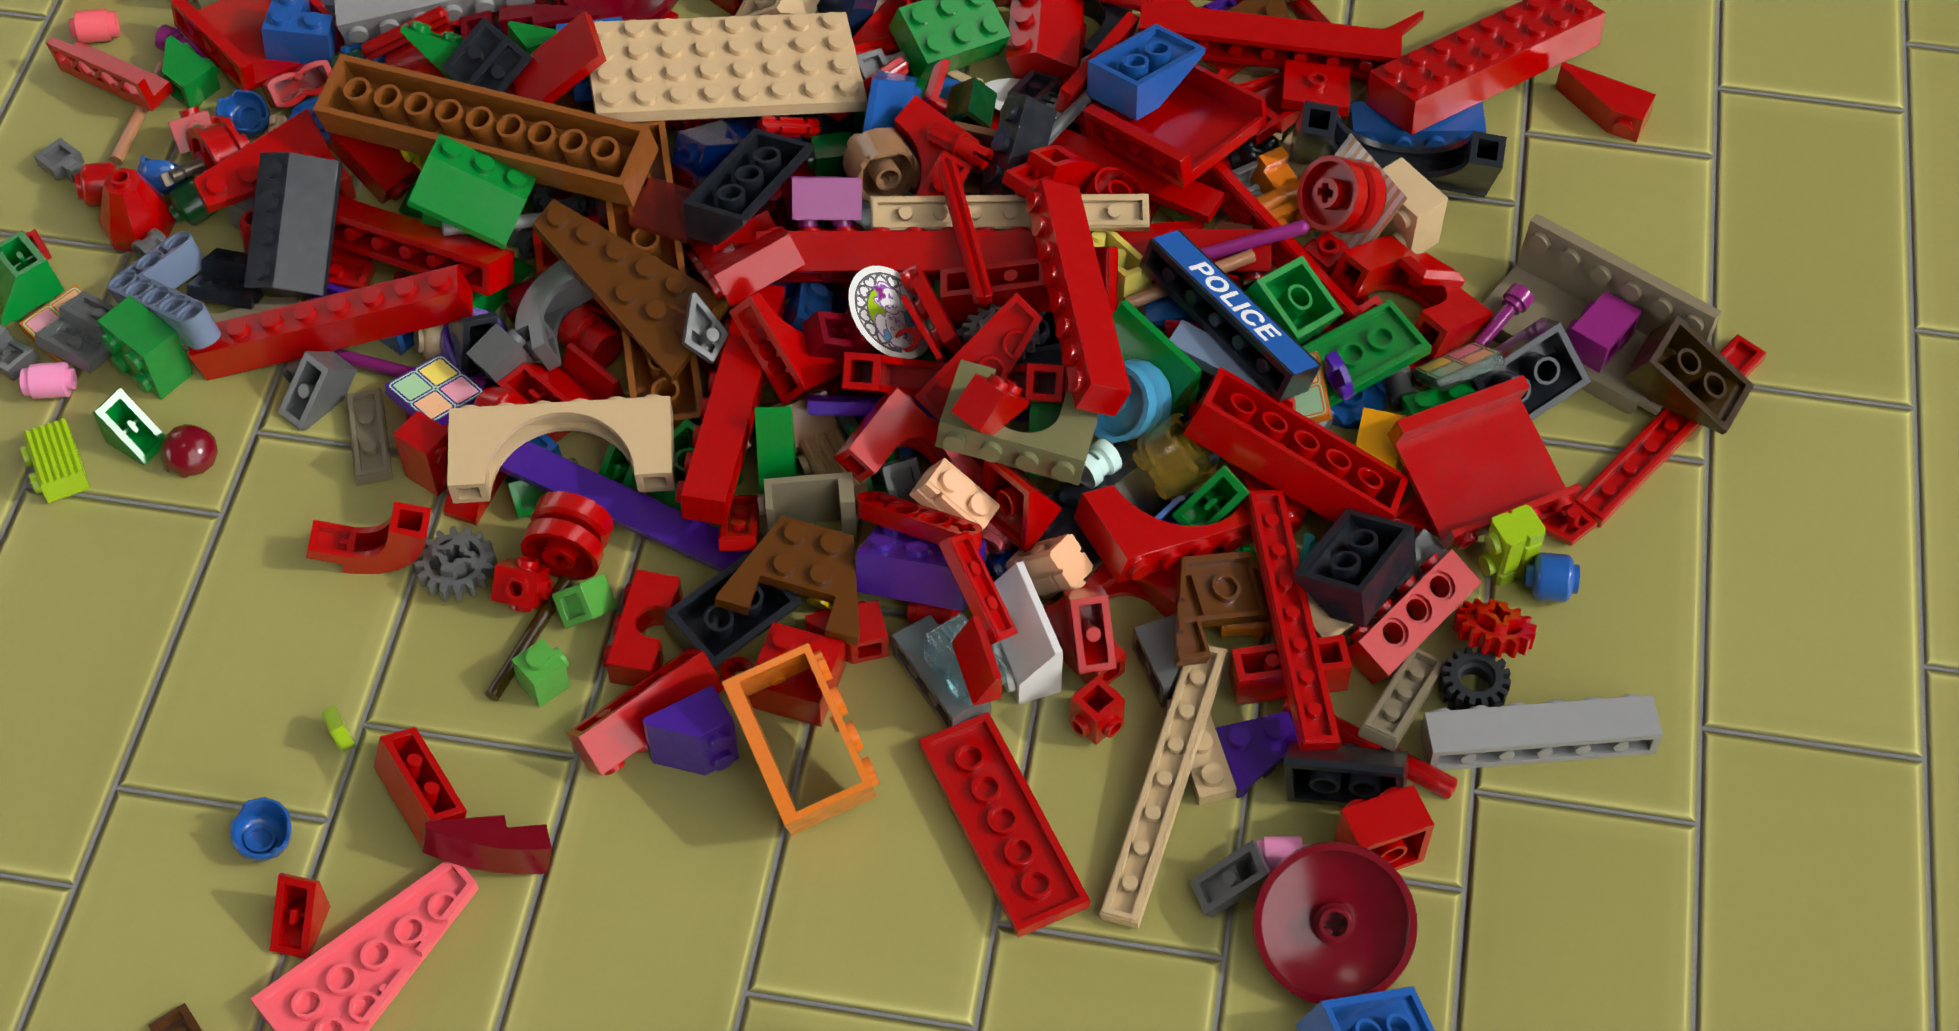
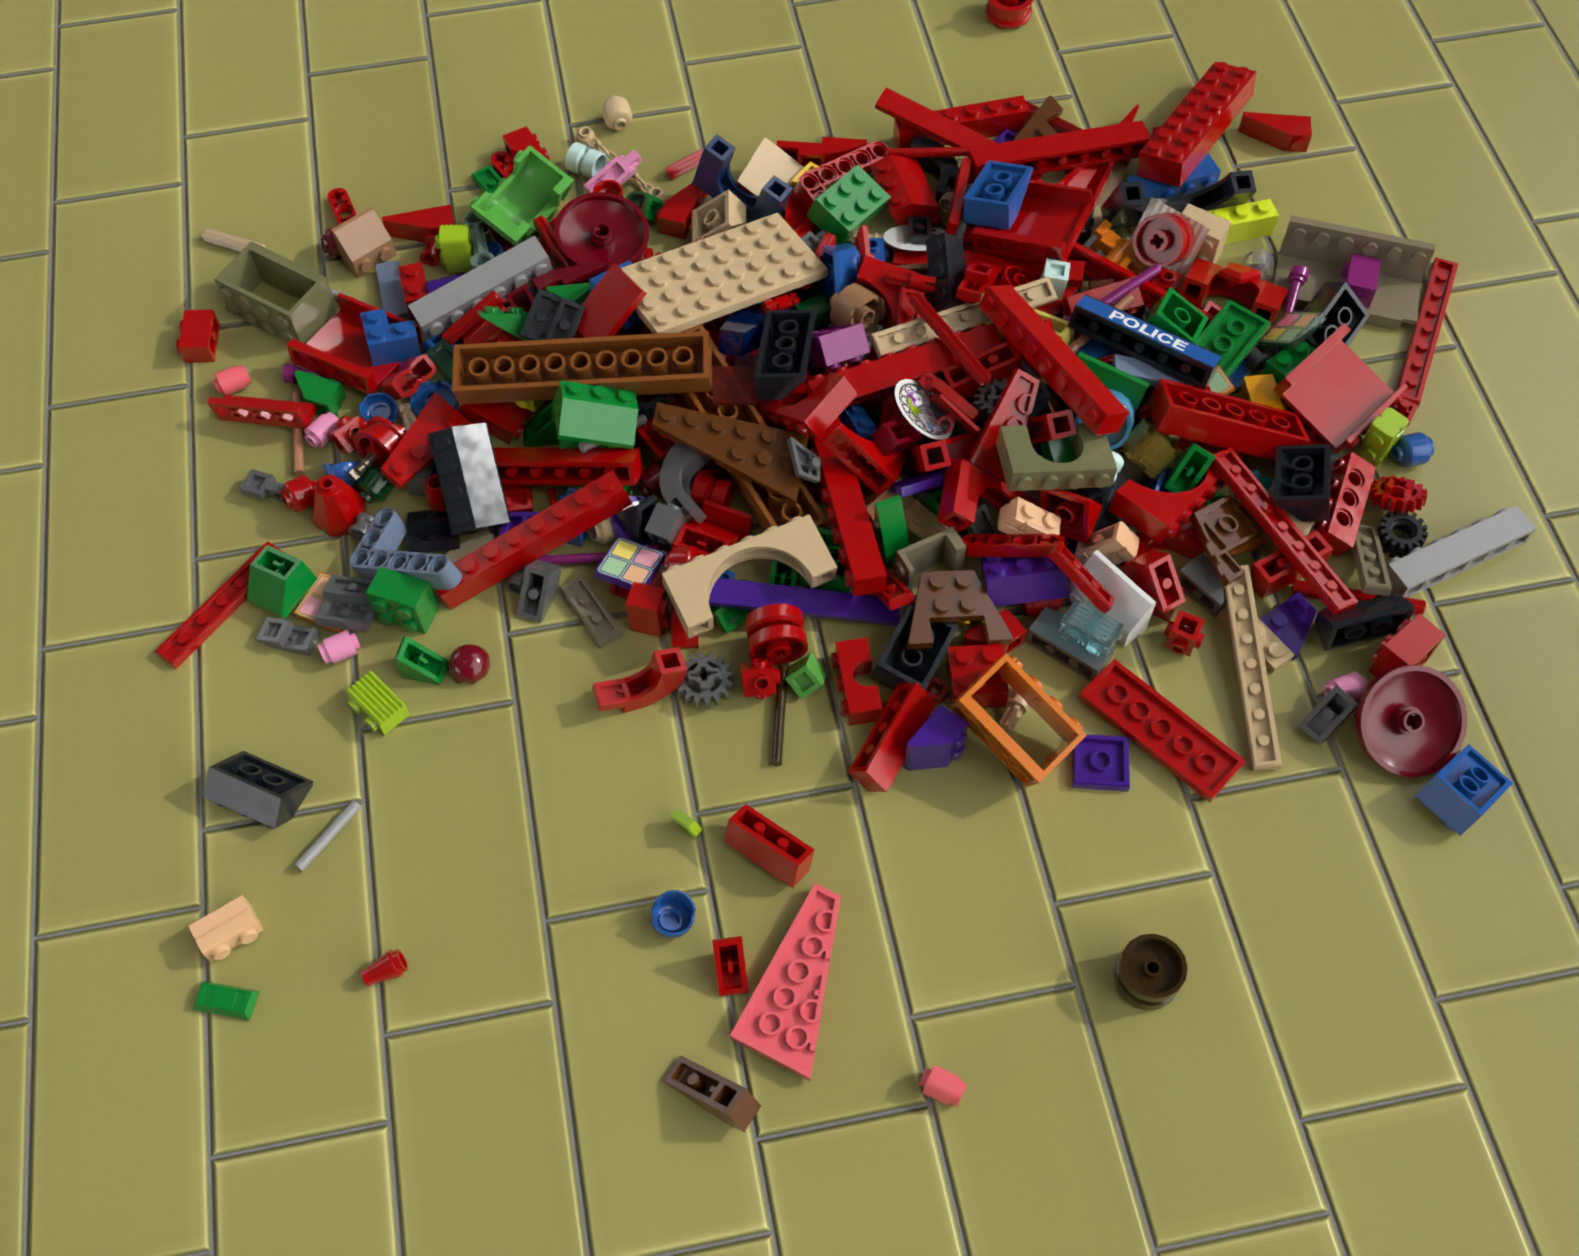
camera: 20 degrees left, 5 degrees up
dark red slope [421,815,552,874] -> none
bright green brick [511,638,571,707] -> none
dark green brick [945,77,997,128] -> none
red slope [951,373,1030,436] -> none
red slope [952,615,1002,705] -> none
red plate [1281,59,1350,117] -> none
dark purple tile [1324,350,1354,401] -> none
dark brown slope [1624,315,1754,435] -> none
none -> bright pink brick [304,412,338,448]
none -> tan axle [999,692,1028,732]
none -> light aqua brick [1041,258,1071,300]
none -> dark purple tile [1072,734,1130,792]
none -> neon yellow brick [1207,199,1279,245]
none -> clear head [1243,249,1274,282]

